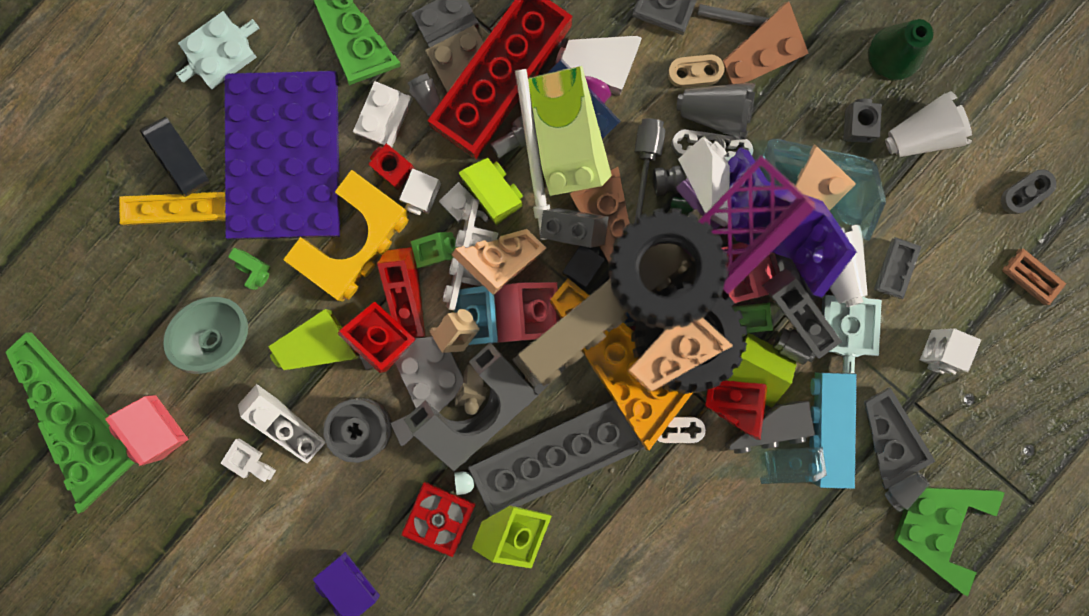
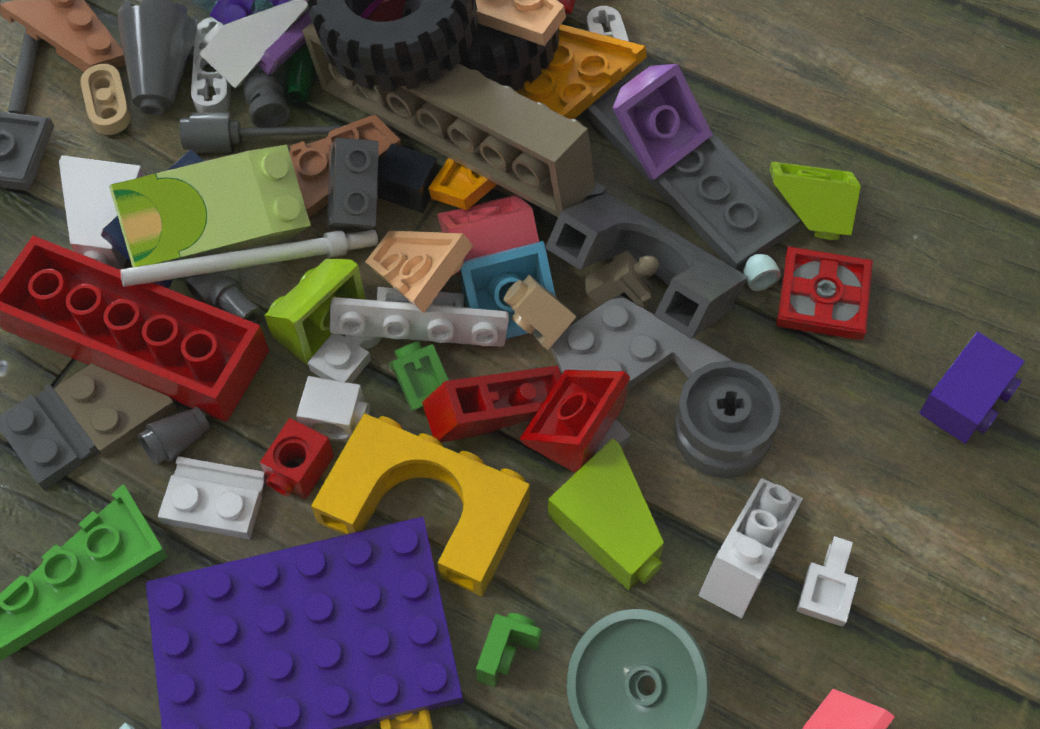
camera: 100 degrees left, 25 degrees down
none -> medium lavender slope [612,64,713,180]

